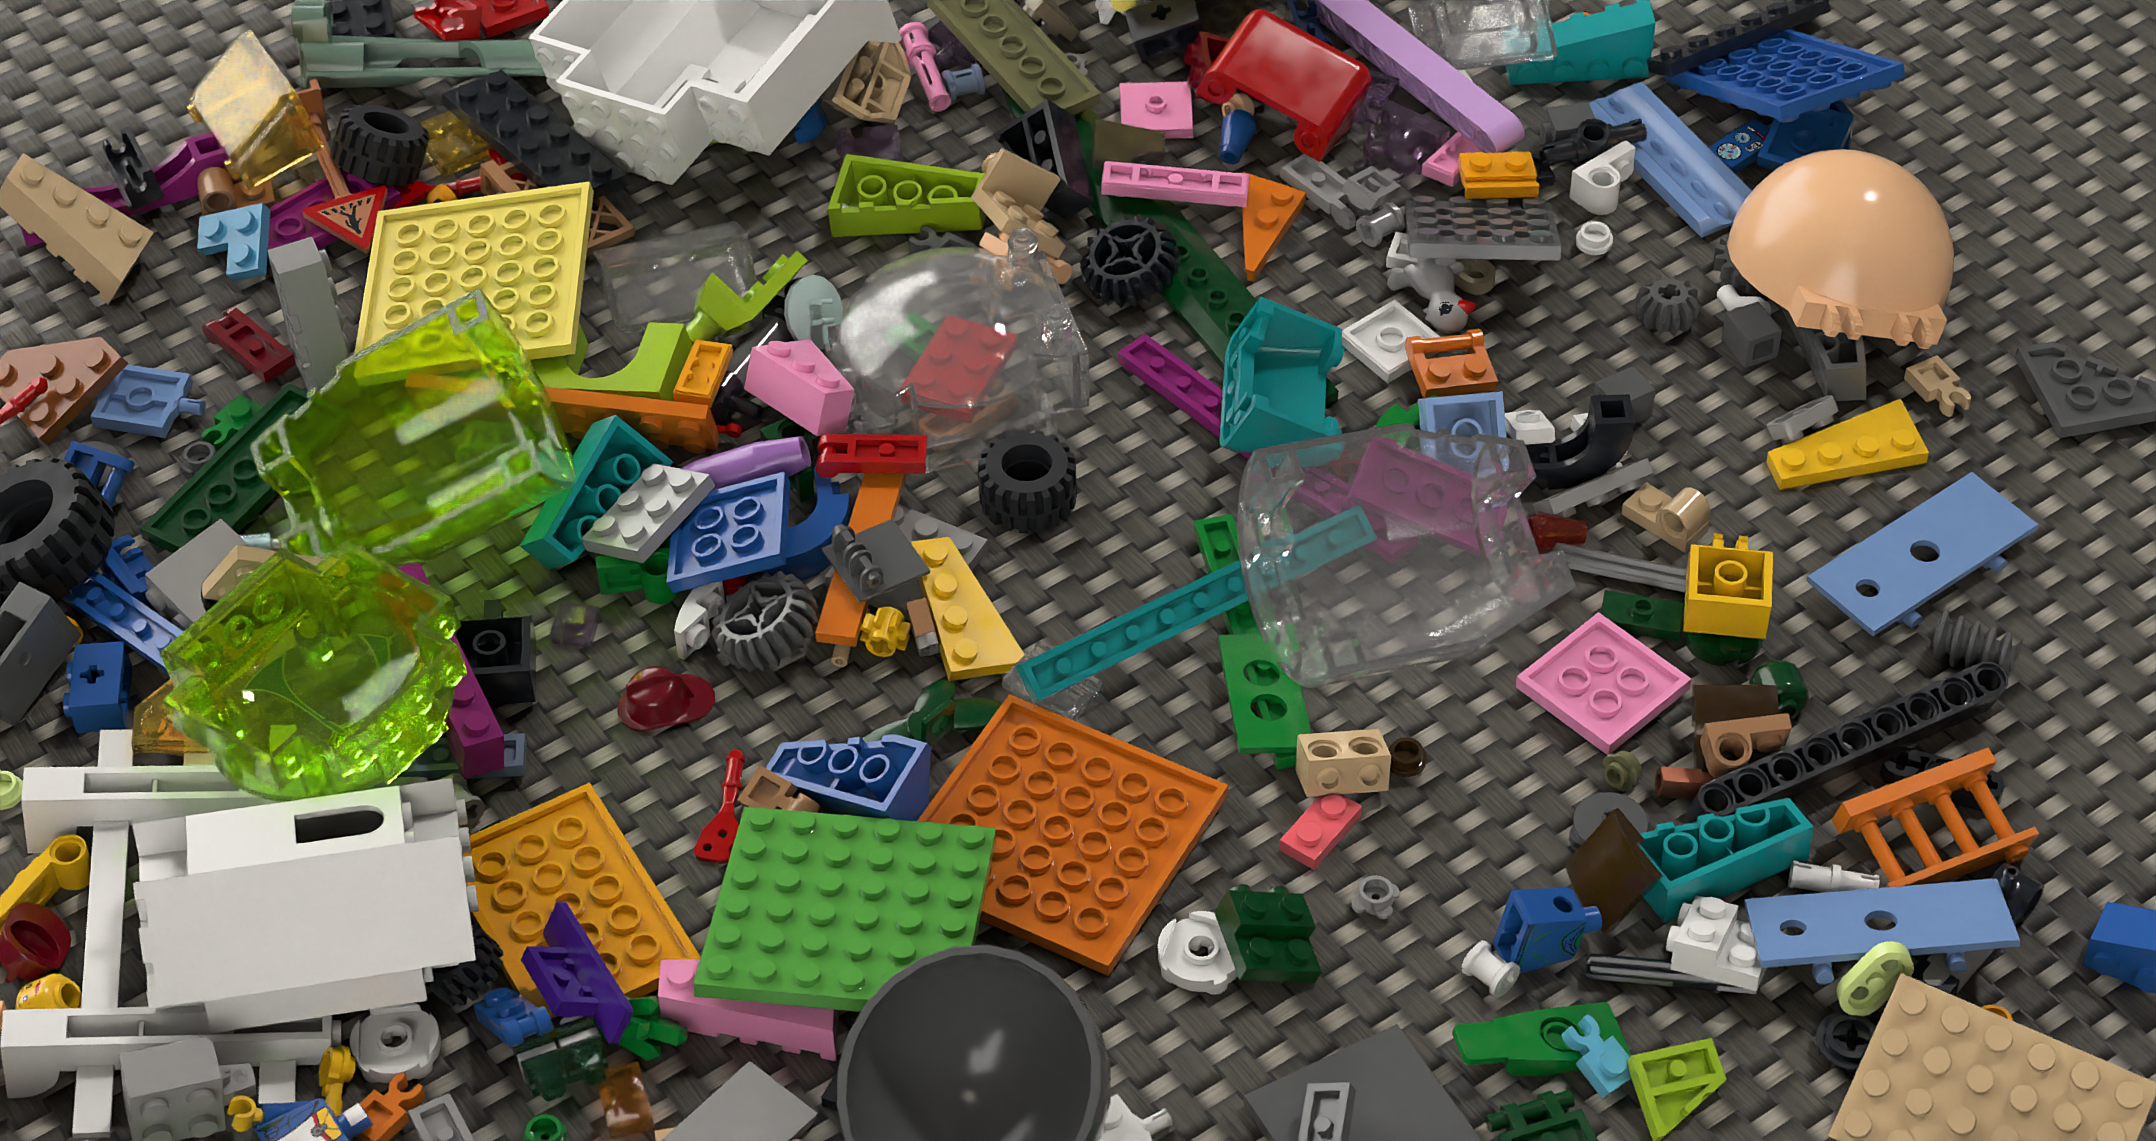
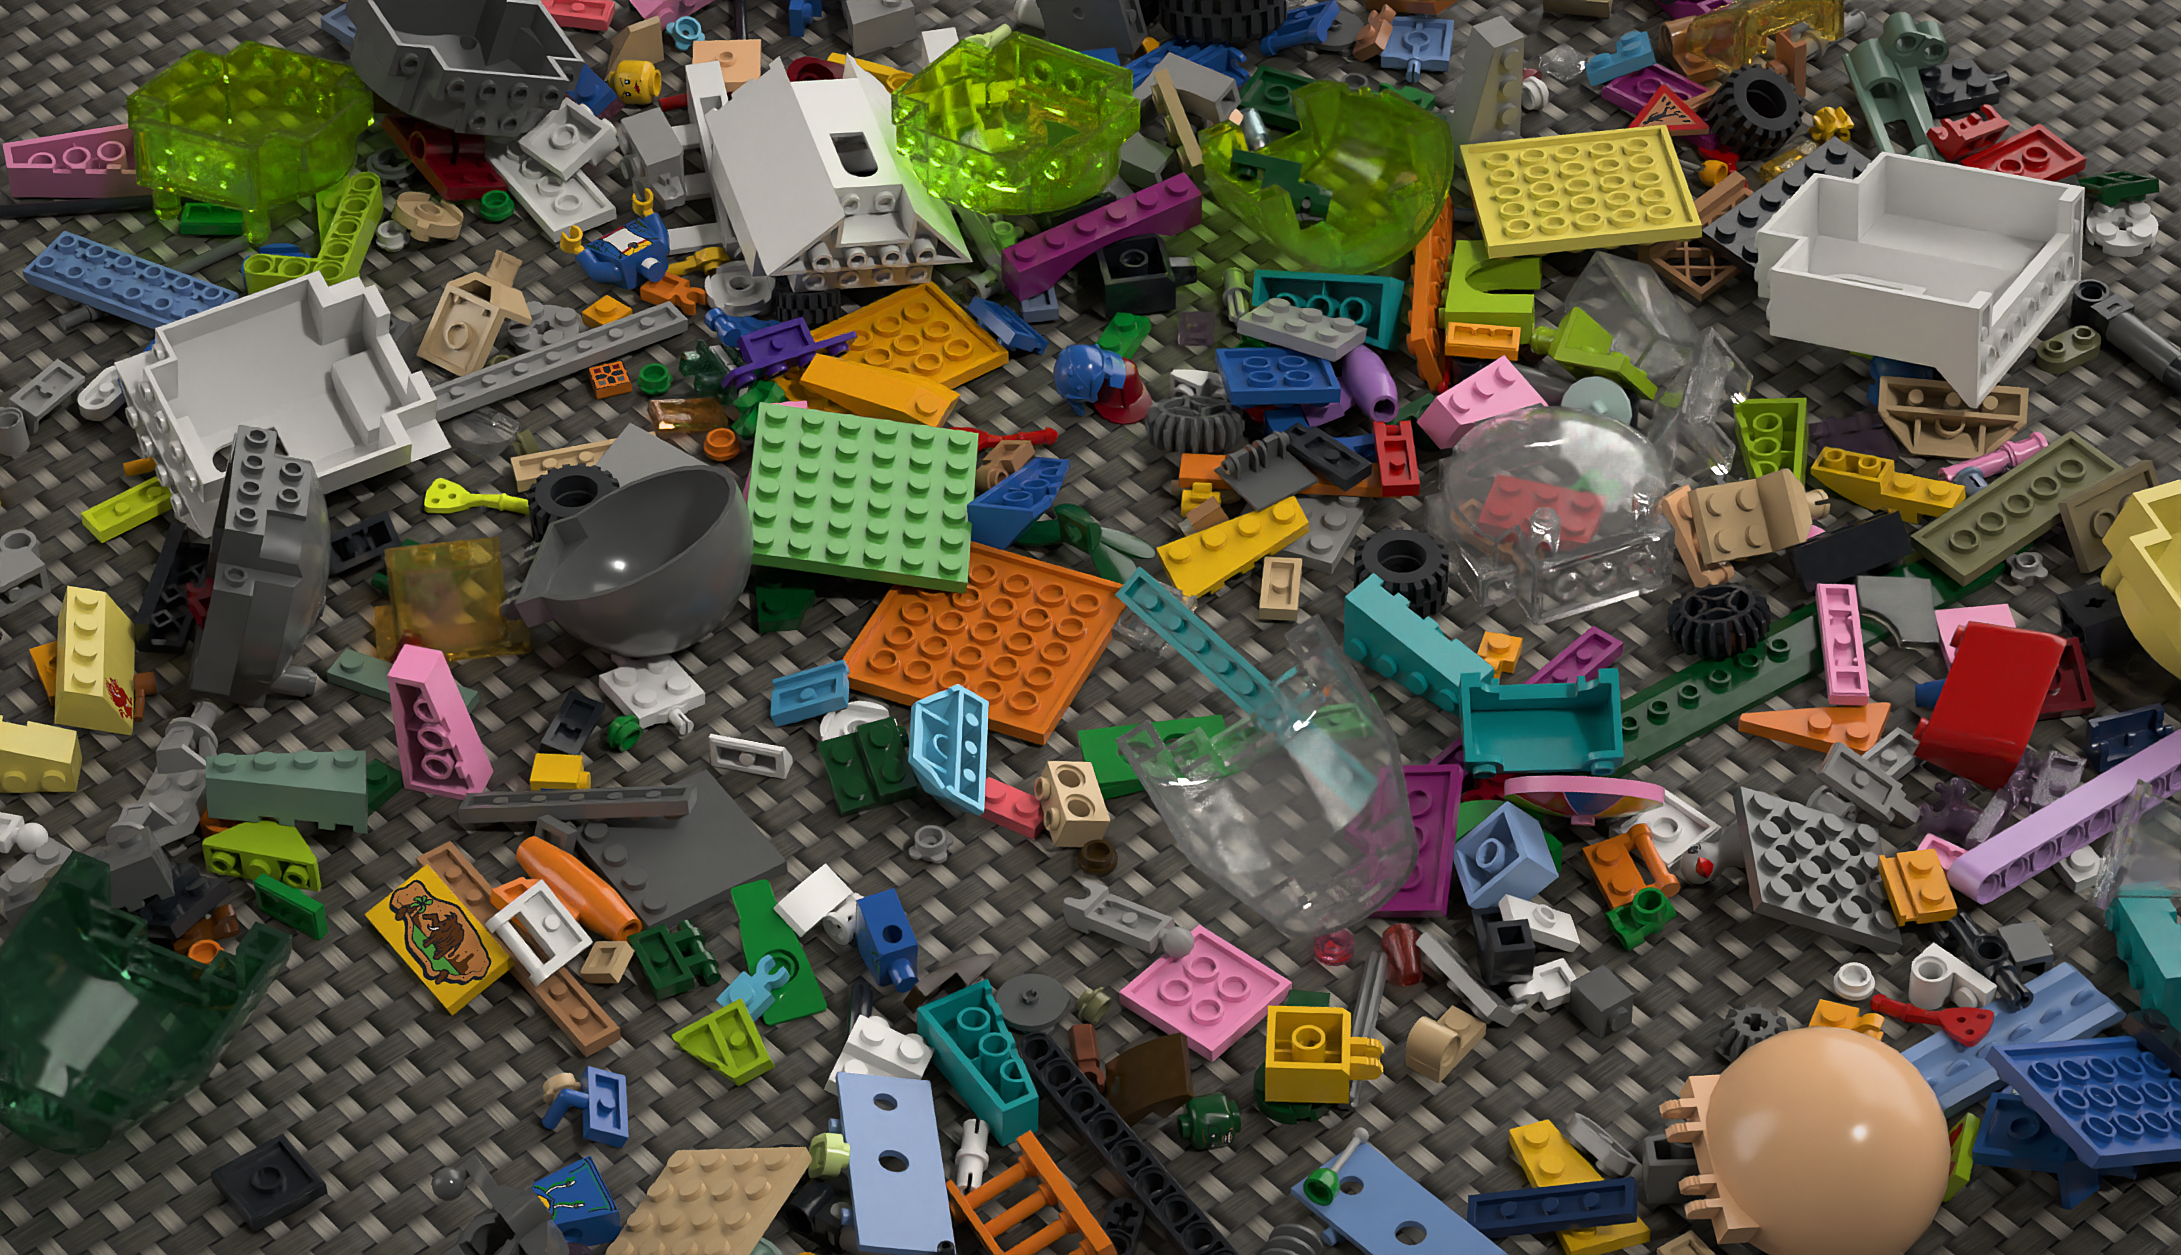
camera: 85 degrees right, 5 degrees down
medium nougat plate [1700,713,1792,779] -> none
none -> orange plate [704,428,740,461]
none -> white slope [709,734,793,779]
none -> dark azure plate [770,660,850,727]
none -> white slope [773,863,853,937]
none -> light orange wedge [799,353,961,428]
none -> medium azure wedge [908,684,989,816]
none -> blue plate [967,296,1049,355]
none -> blue helmet [1053,344,1126,417]
none -> light grey plate [1063,880,1194,958]
none -> green plate [1095,312,1151,359]
none -> axle [1222,267,1250,327]
none -> dark green plate [1229,148,1333,225]
none -> tan plate [1259,557,1302,621]
none -> black hinge [1284,423,1372,492]
none -> green hinge [1303,1127,1369,1206]
none -> teal wedge [1344,573,1494,718]
none -> nougat plate [1352,4,1396,62]
none -> dark blue plate [1467,1177,1638,1238]
none -> light orange plate [1477,631,1523,679]
none -> dish [1504,776,1665,826]
none -> white plate [1522,76,1549,110]
none -> clear plate [1540,43,1588,82]
none -> green plate [1604,887,1677,951]
none -> clear windscreen [1642,326,1753,490]
none -> yellow gear [1808,106,1854,147]
none -> light orange plate [1808,999,1884,1041]
none -> yellow slope [1810,447,1966,524]
none -> red piece [1870,994,1994,1047]

